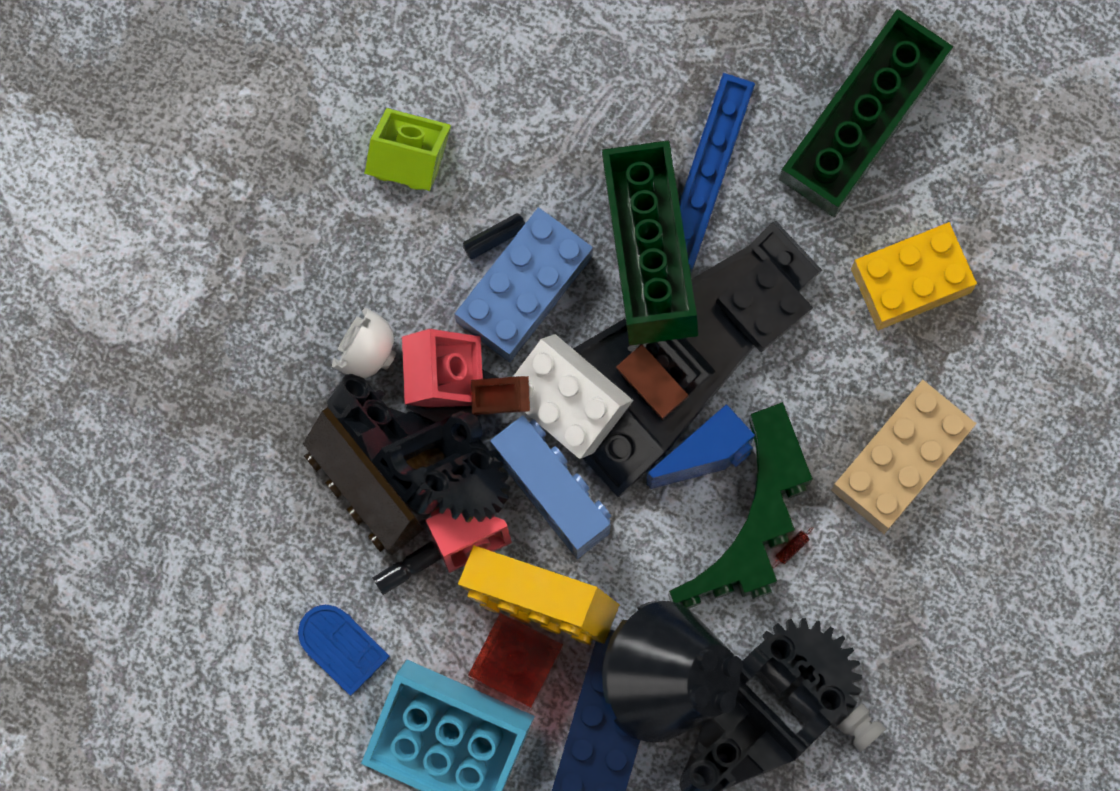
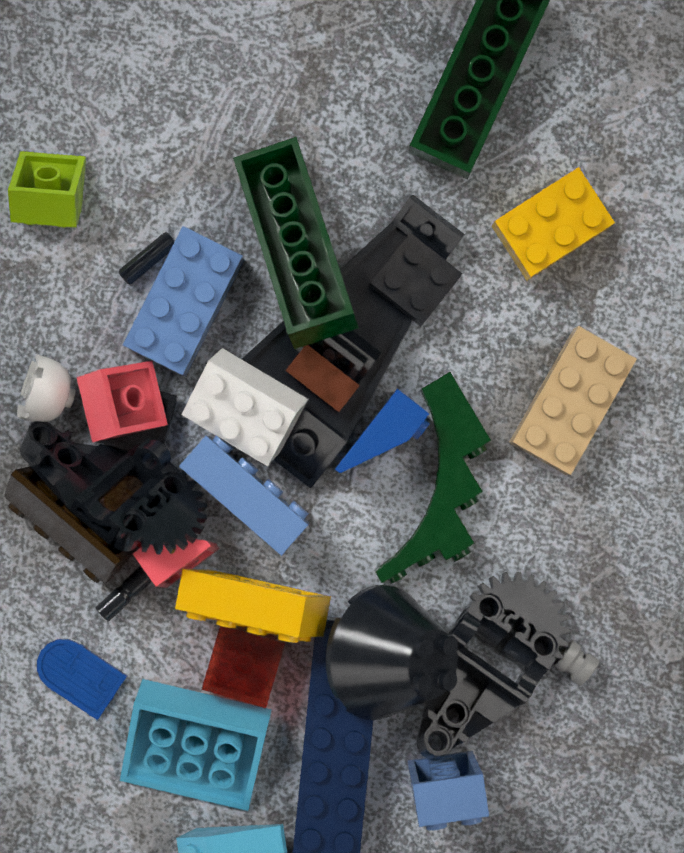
camera: 10 degrees left, 10 degrees up
copper tile [471,376,530,415] -> none
blue tile [679,73,755,272] -> none
clear red piece [772,527,813,568] -> none

